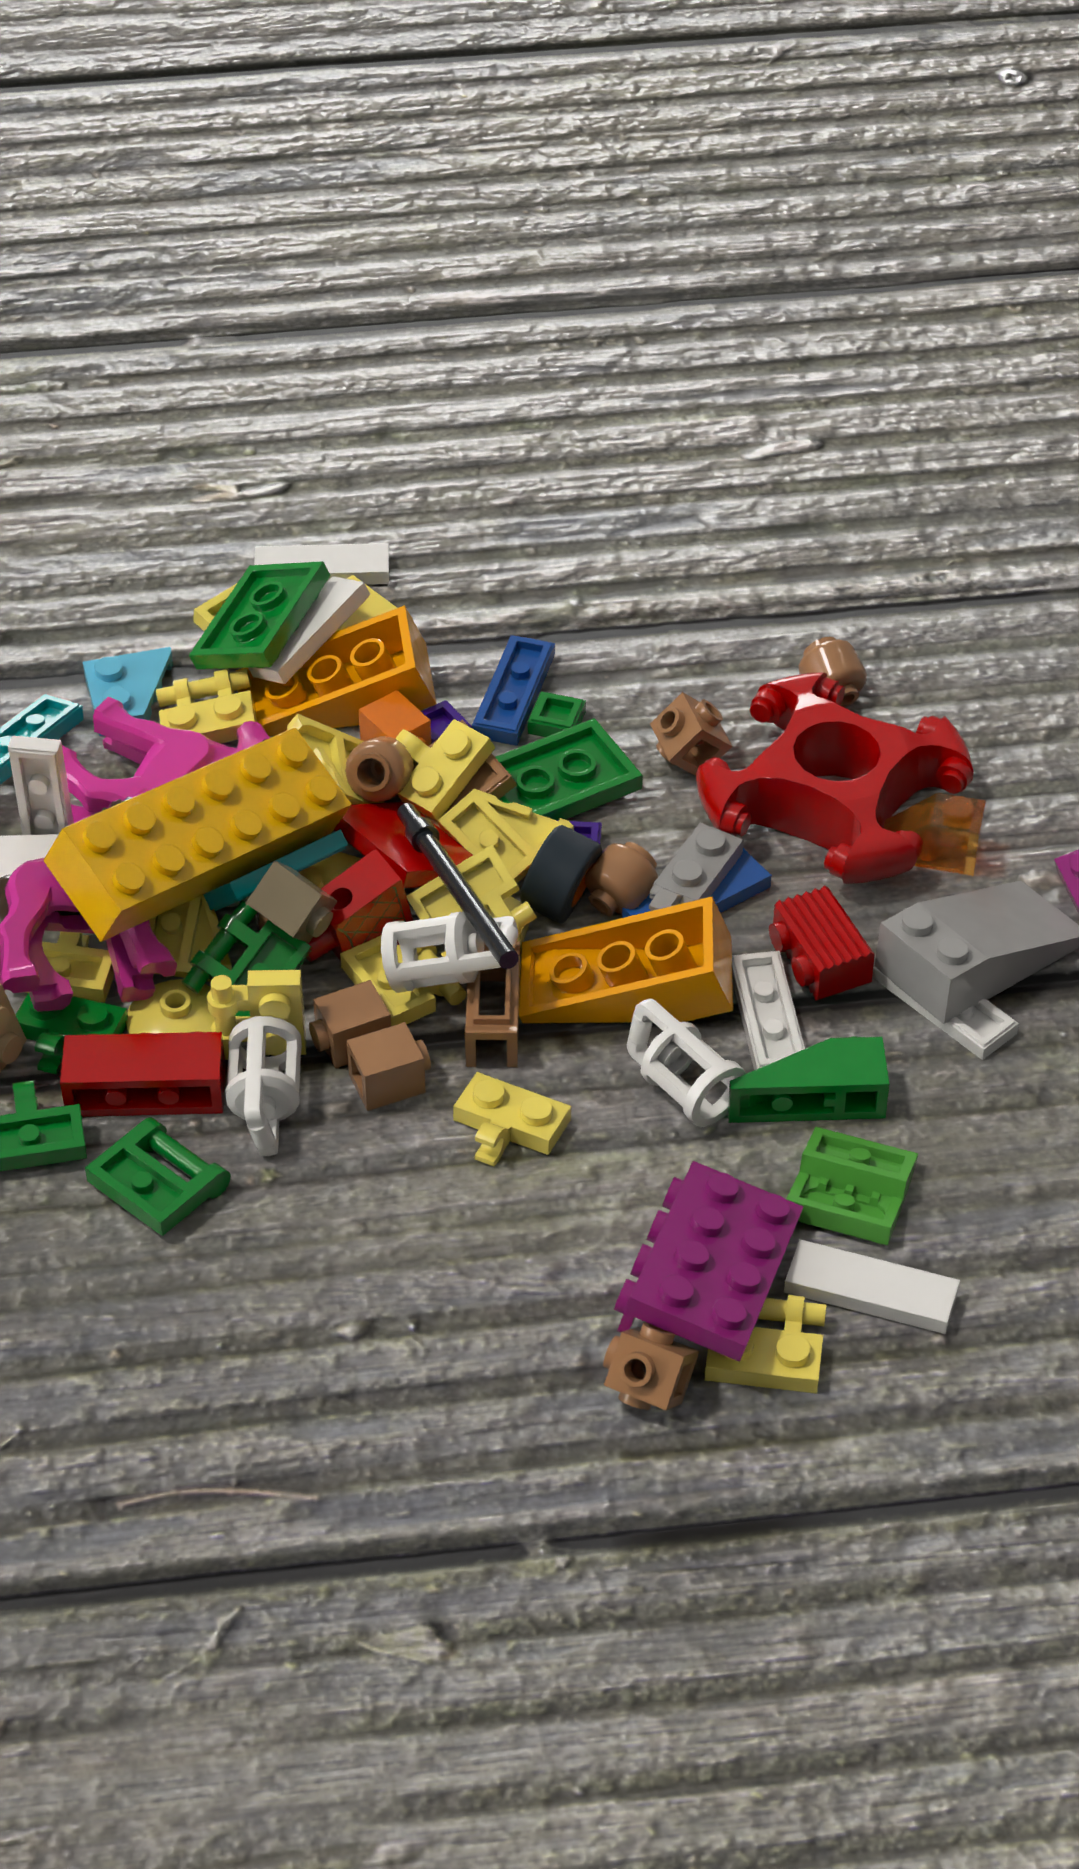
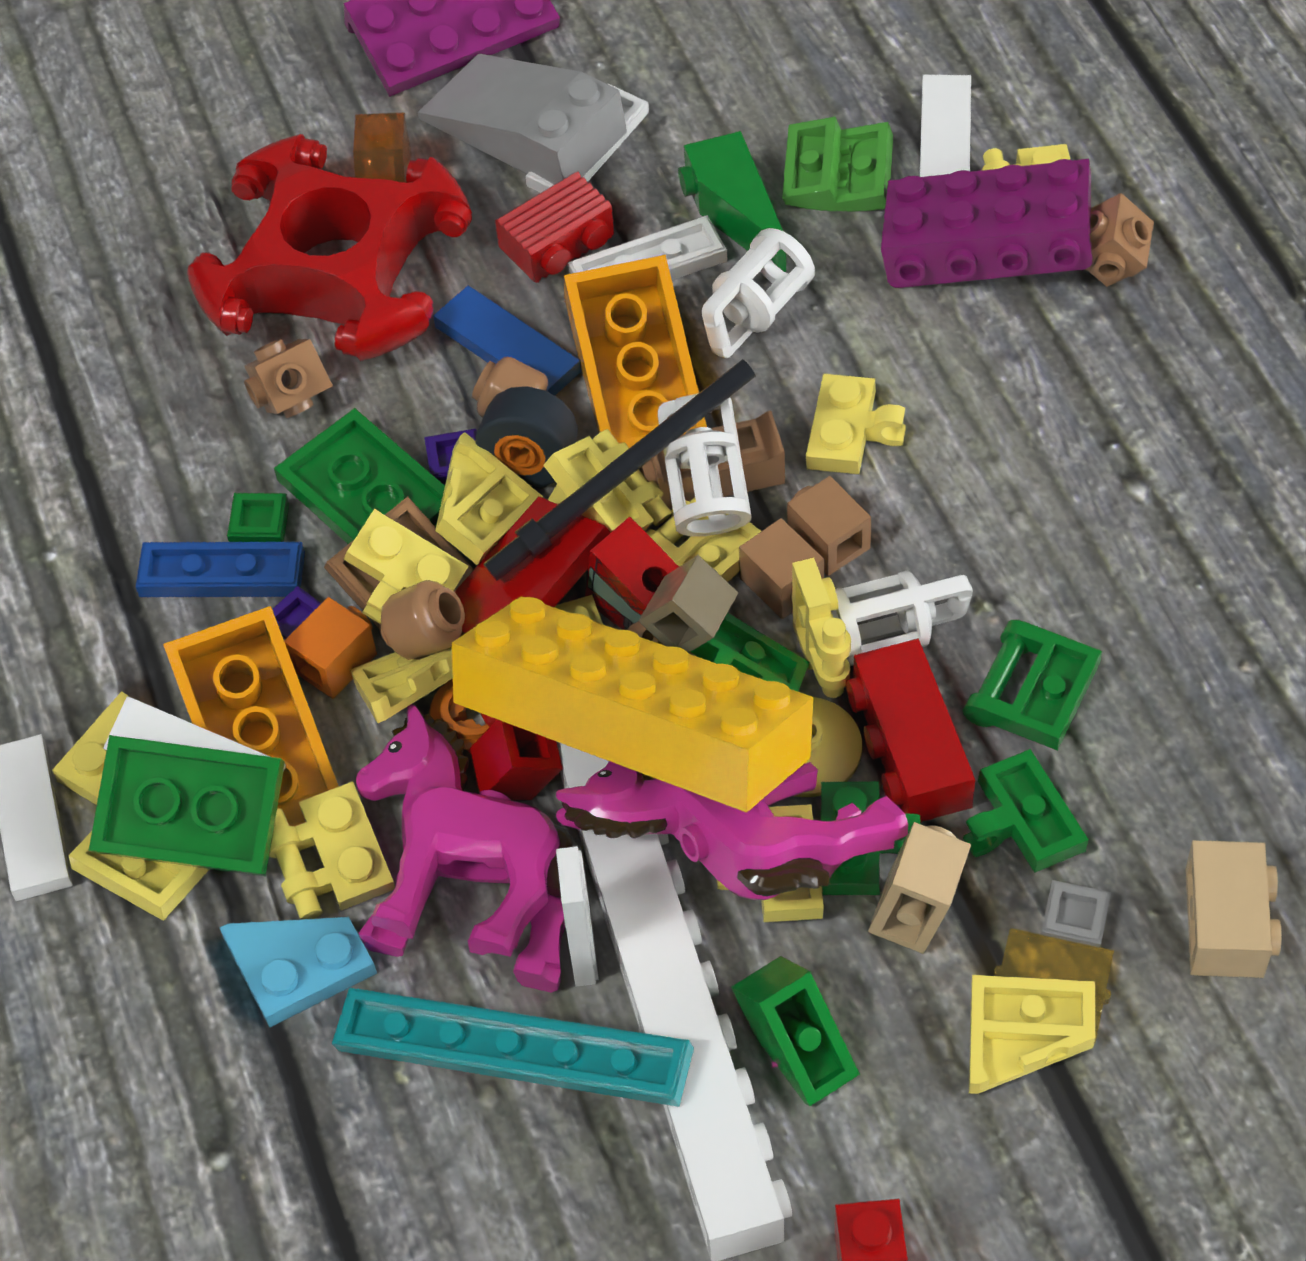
camera: 100 degrees left, 10 degrees up
light grey hinge [649,822,744,911] -> none
medium nougat head [799,637,867,707] -> none

